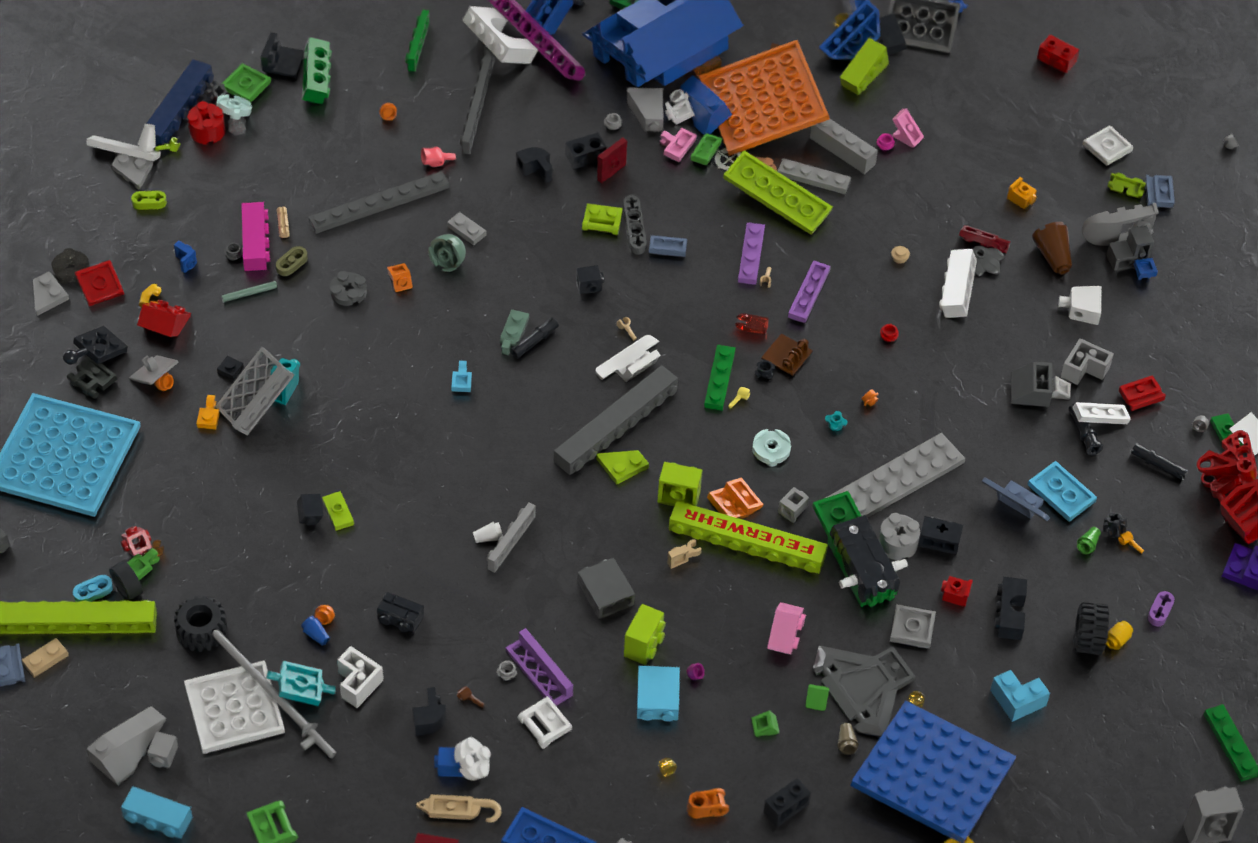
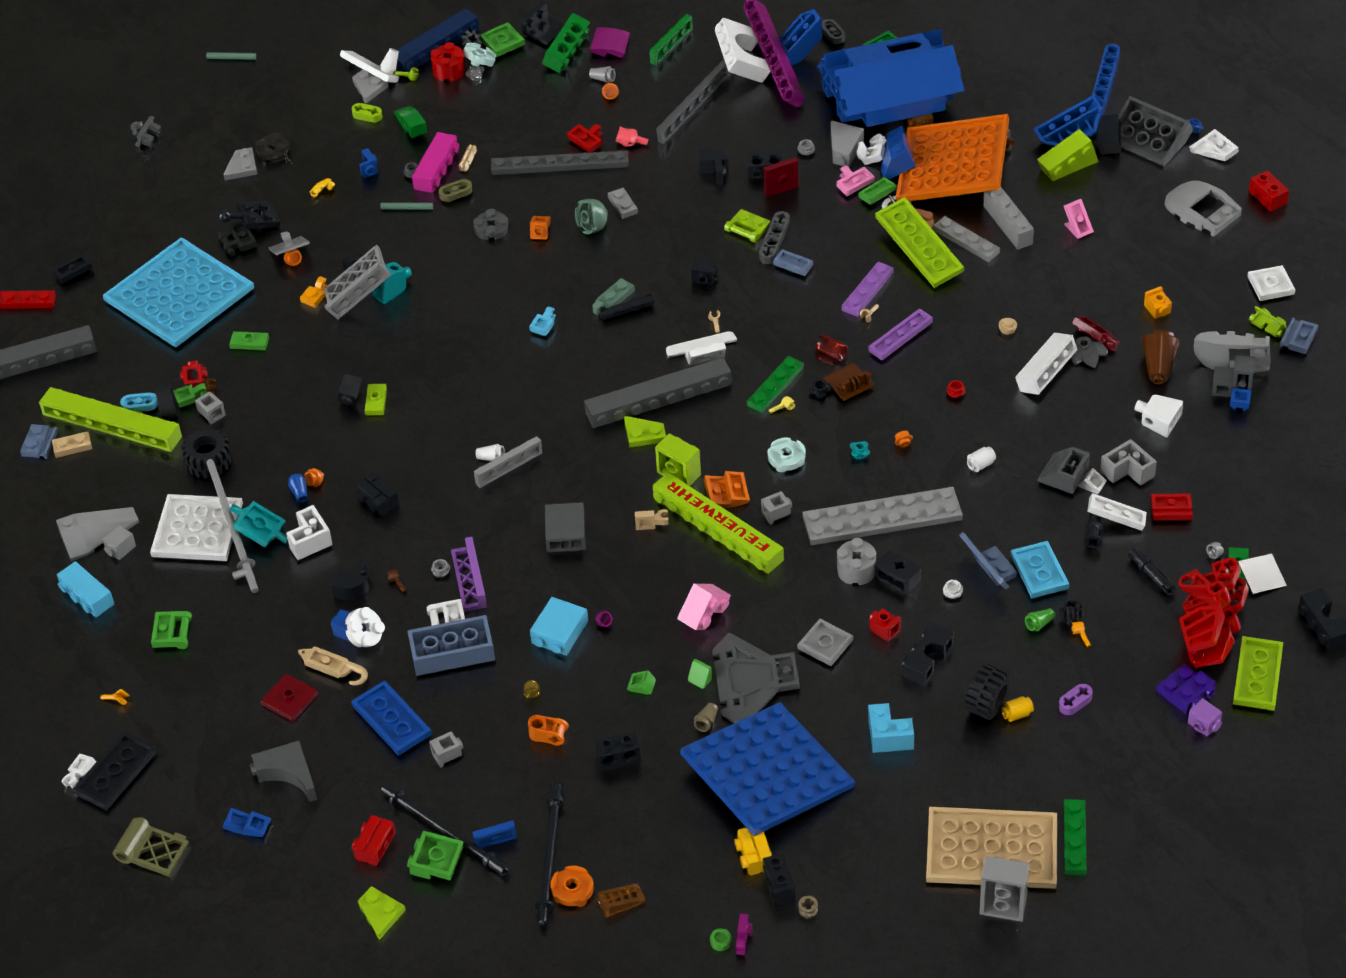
camera: 30 degrees right, 5 degrees down
red tile [75,260,124,306] -> none
red slope [137,300,191,337] -> none
lime brick [624,604,666,665] -> none
piece [812,491,908,607] -> none
dark pink plate [877,133,895,150] -> none
clear yellow hinge [908,691,925,708] -> none
none -> light grey brick [195,391,226,425]
none -> bright green plate [229,331,269,350]
none -> green slope [394,106,427,138]
none -> sand blue brick [407,615,495,676]
none -> red plate [567,124,603,153]
none -> light grey cone [589,66,616,83]
none -> magenta slope [590,27,630,58]
none -> tan plate [926,807,1057,889]
none -> white plate [943,580,963,599]
none -> white brick [967,446,996,472]
none -> light grey slope [1164,181,1242,237]
none -> white wing [1189,129,1239,161]

